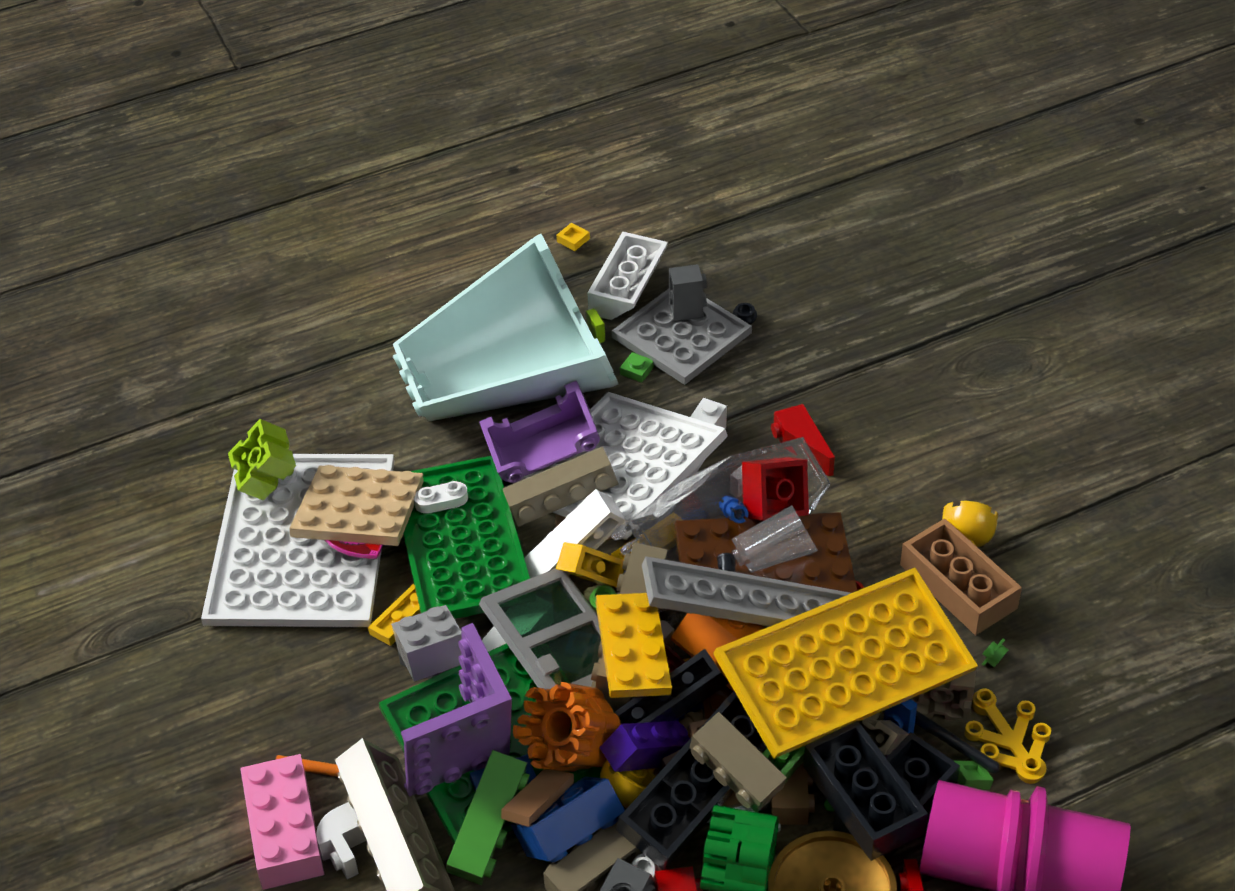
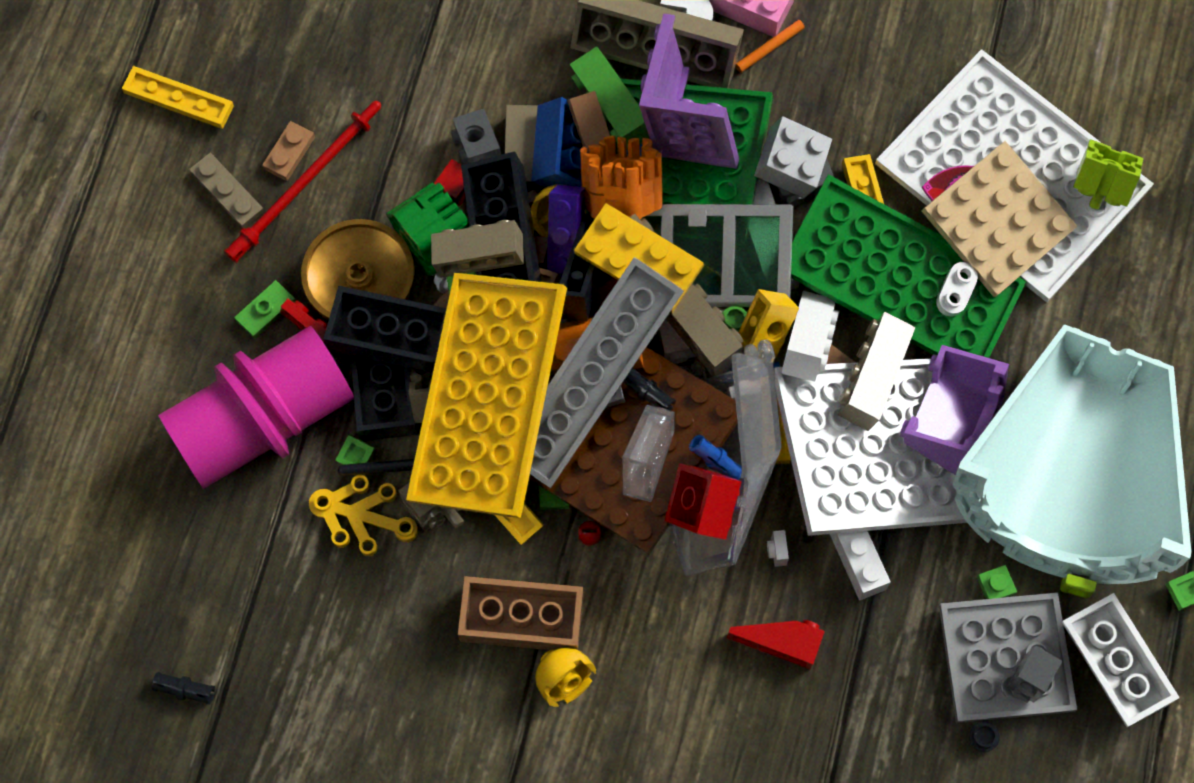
camera: 130 degrees right, 25 degrees up
bright green plate [981,638,1008,667] -> none

